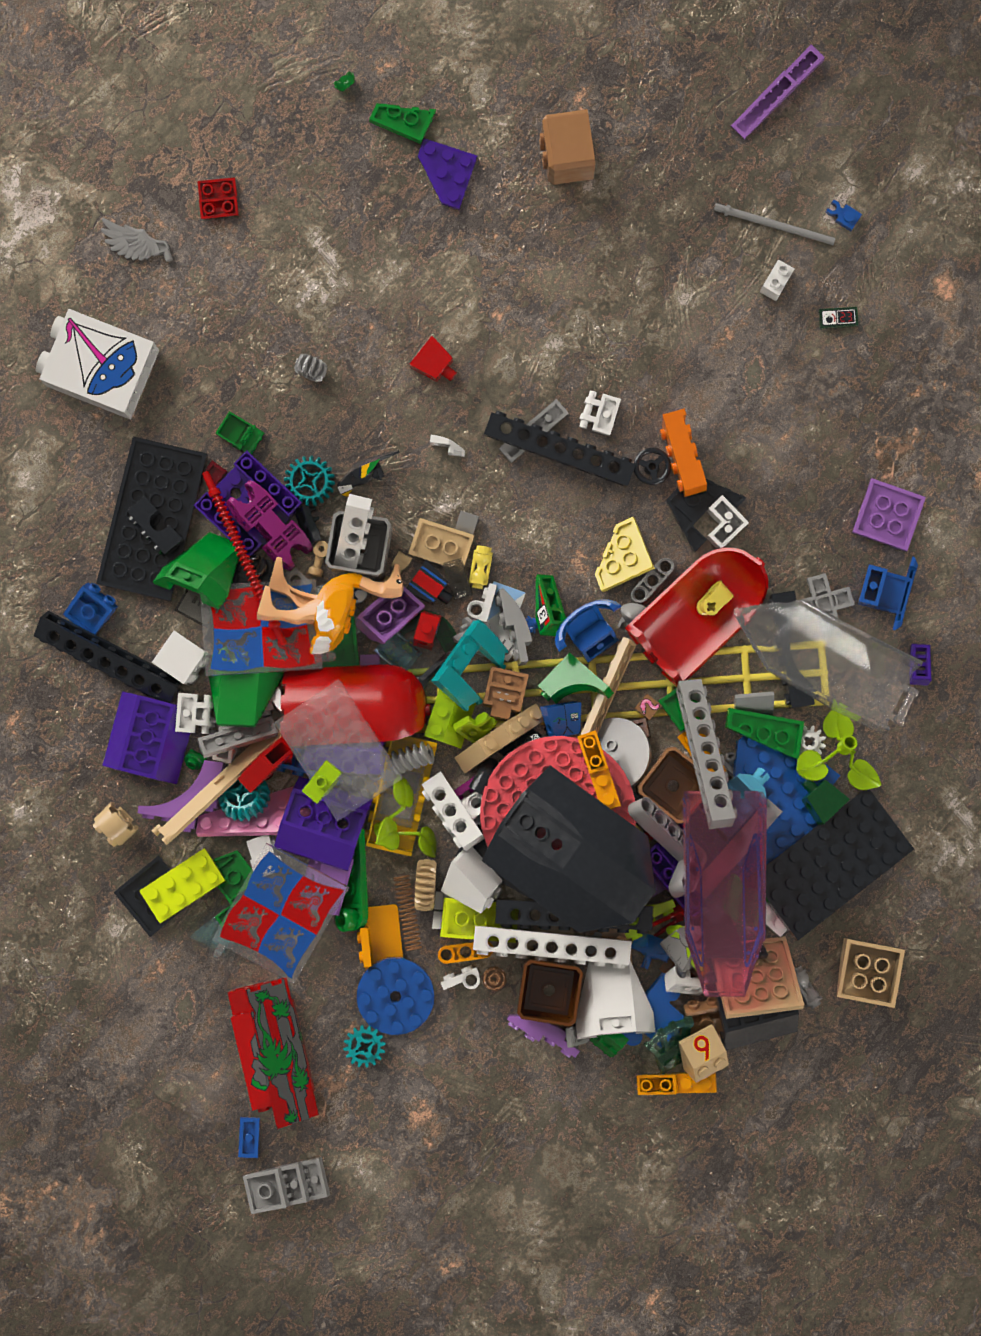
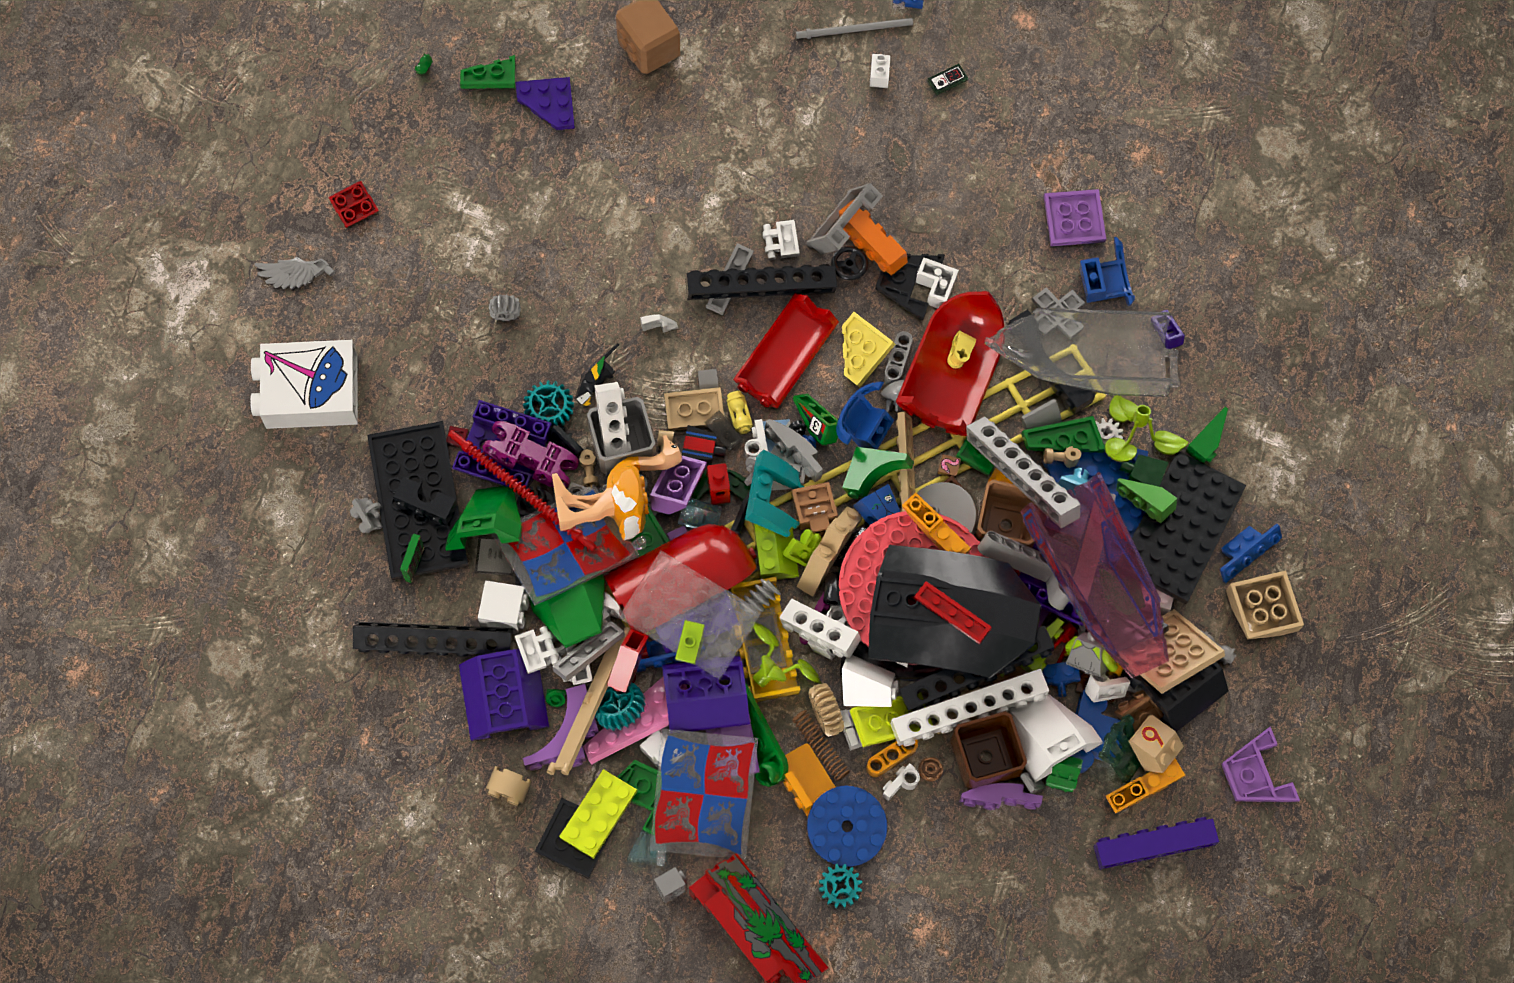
camera: 30 degrees left, 15 degrees down
blue plate [63,583,118,635] -> none
green piece [215,411,265,455] -> none
red torso [409,336,457,382] -> none
none -> light grey hips [350,498,382,533]
none -> green tile [400,534,424,583]
none -> light grey brick [654,867,687,903]
none -> red cylinder [733,293,839,409]
none -> black plate [789,420,807,436]
none -> light grey hinge [806,183,883,255]
none -> red plate [914,581,992,644]
none -> tan leg [1043,446,1081,468]
none -> dark purple brick [1093,817,1219,870]
none -> bright green slope [1116,478,1177,523]
none -> green slope [1186,406,1228,464]
none -> blue bracket [1220,524,1282,583]
none -> medium lavender wing [1221,726,1300,802]

